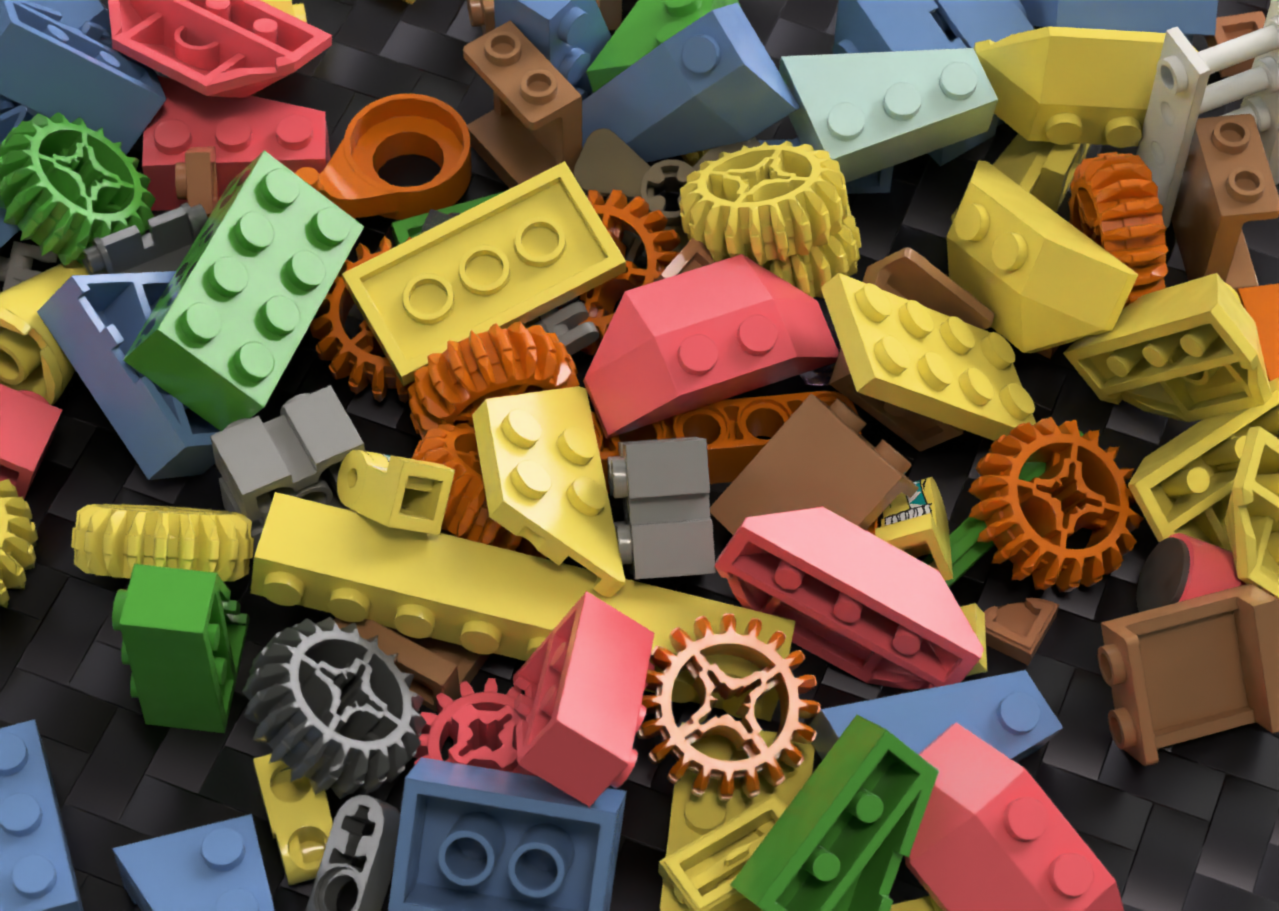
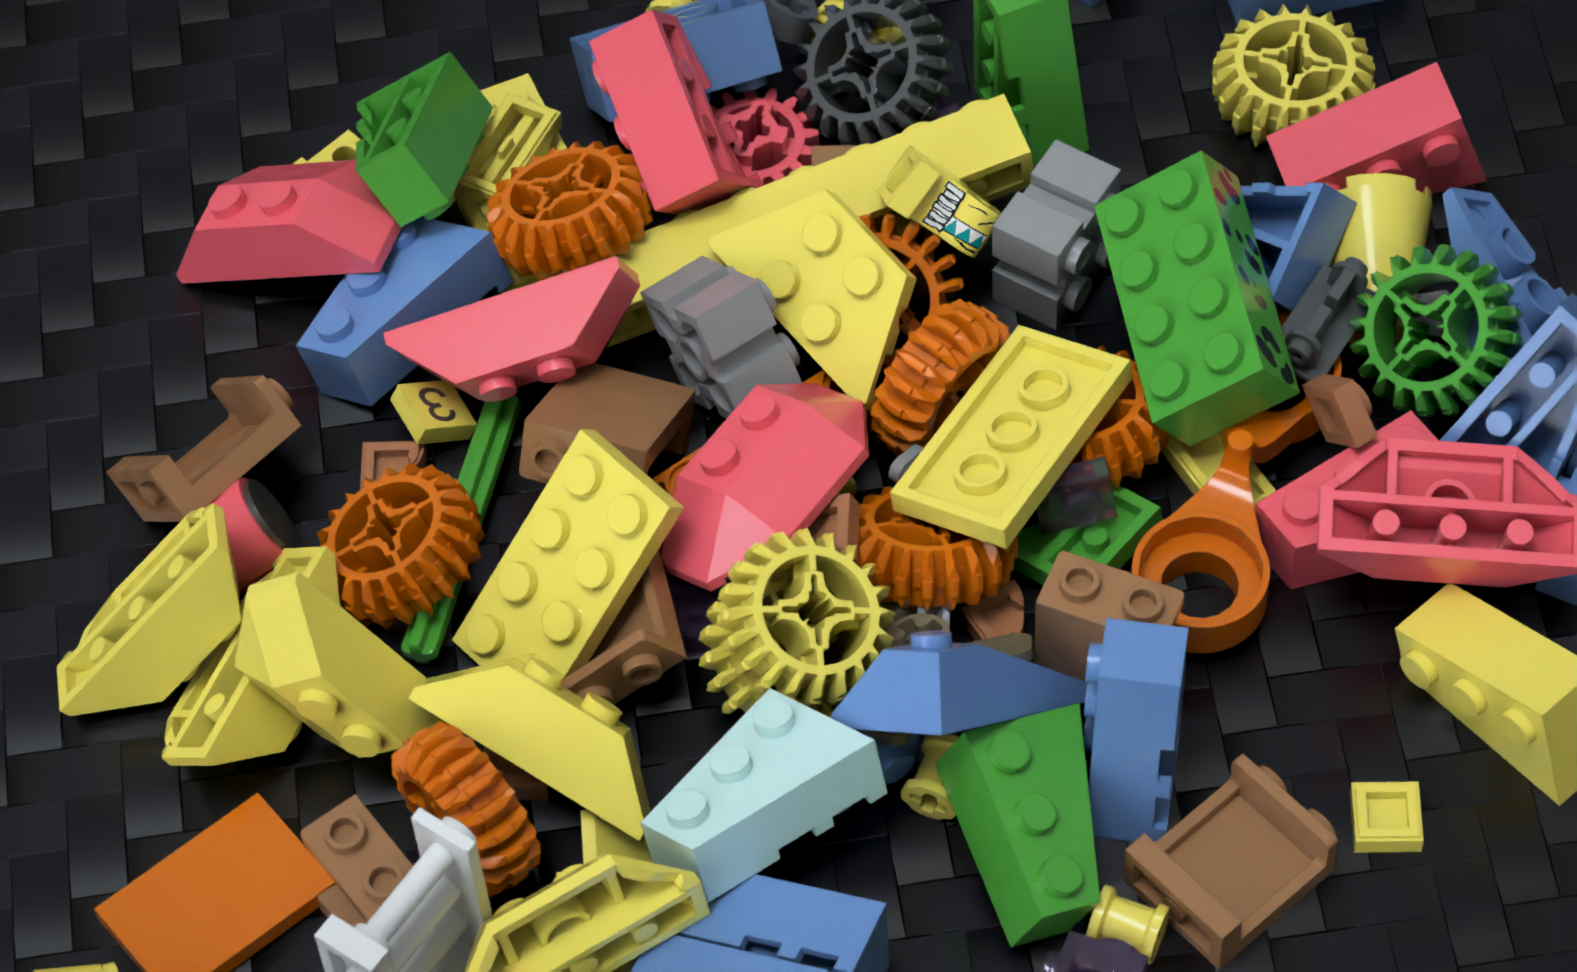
camera: 155 degrees right, 0 degrees up
light yellow gear [71,504,254,582] -> none
light yellow leg [875,477,953,581] -> none

